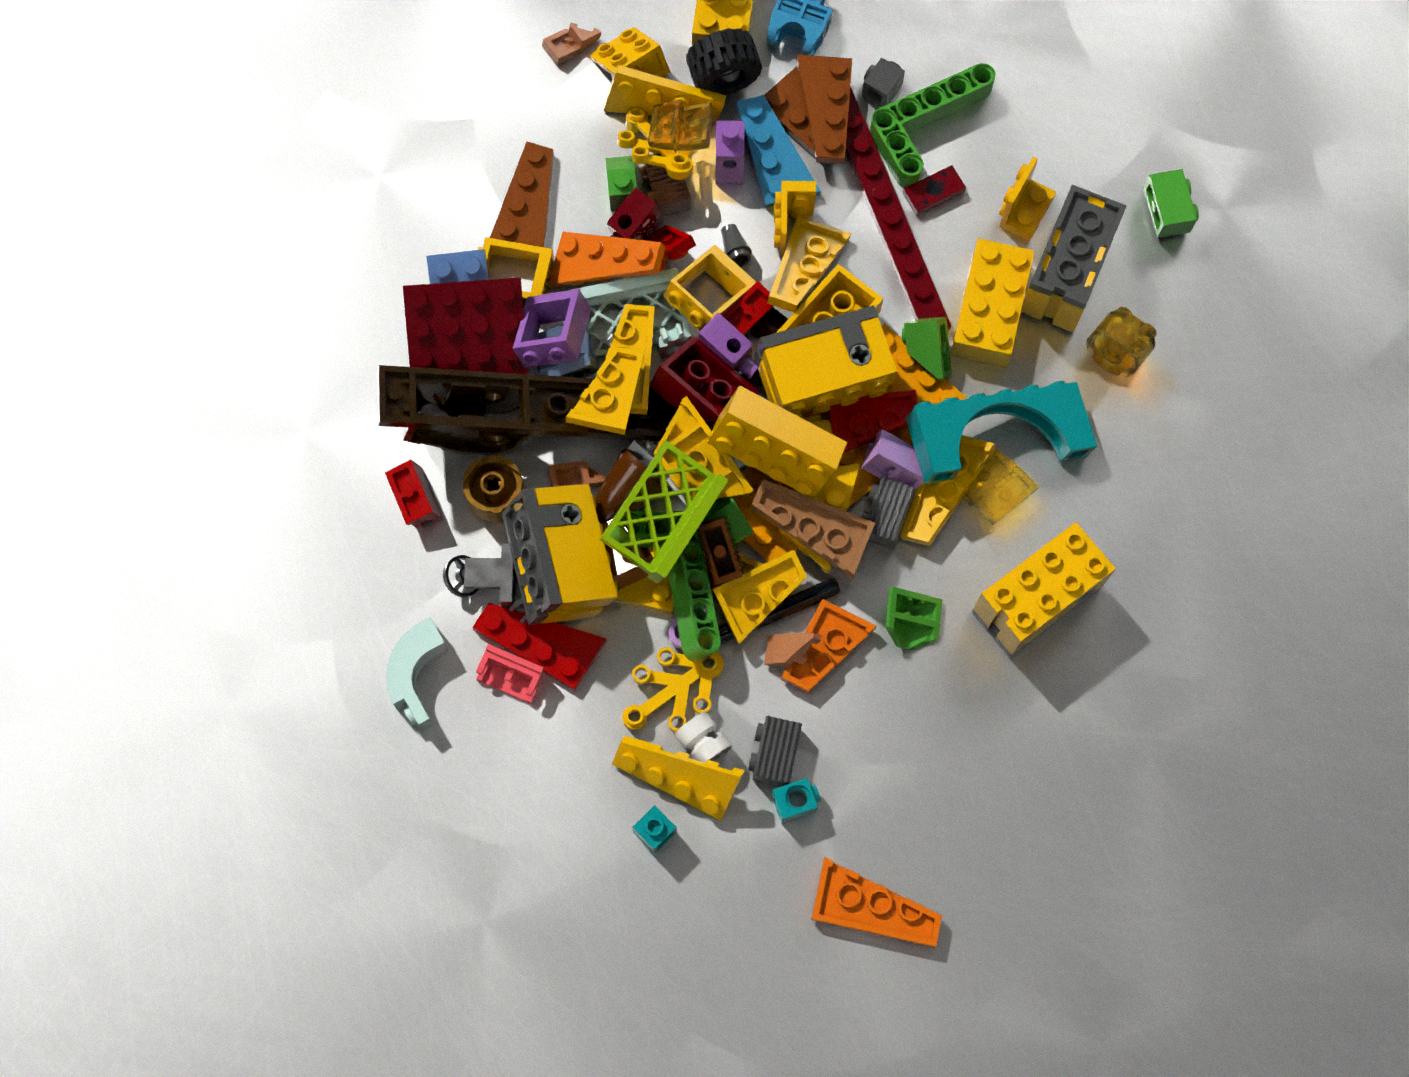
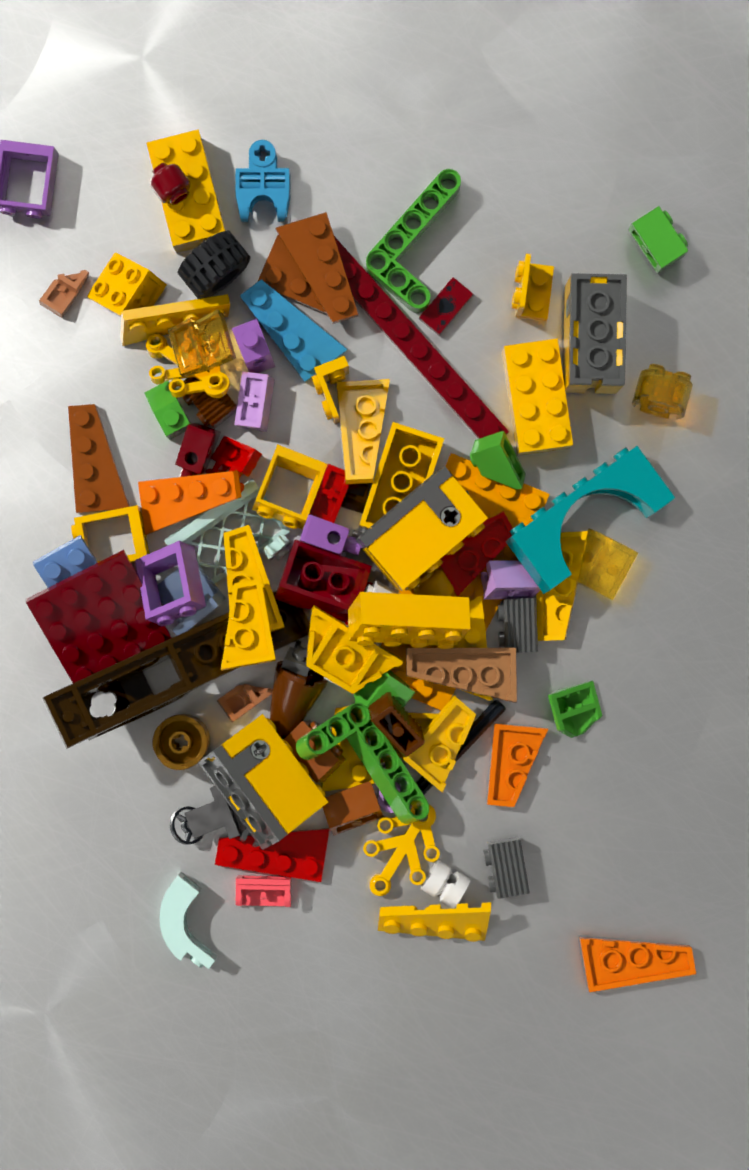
camera: 20 degrees left, 15 degrees up
red hinge [385,459,443,528] -> none
lime fence [599,440,728,584] -> none
teal brick [632,805,677,854] -> none
dark grey cone [721,224,752,267] -> none
nougat slope [764,633,821,668] -> none
teal brick [771,778,821,824] -> none
dark grey brick [862,57,905,107] -> none
yellow piece [972,522,1116,659] -> none
none -> lavender hinge [234,371,275,432]
none -> dark orange panel [322,781,384,836]

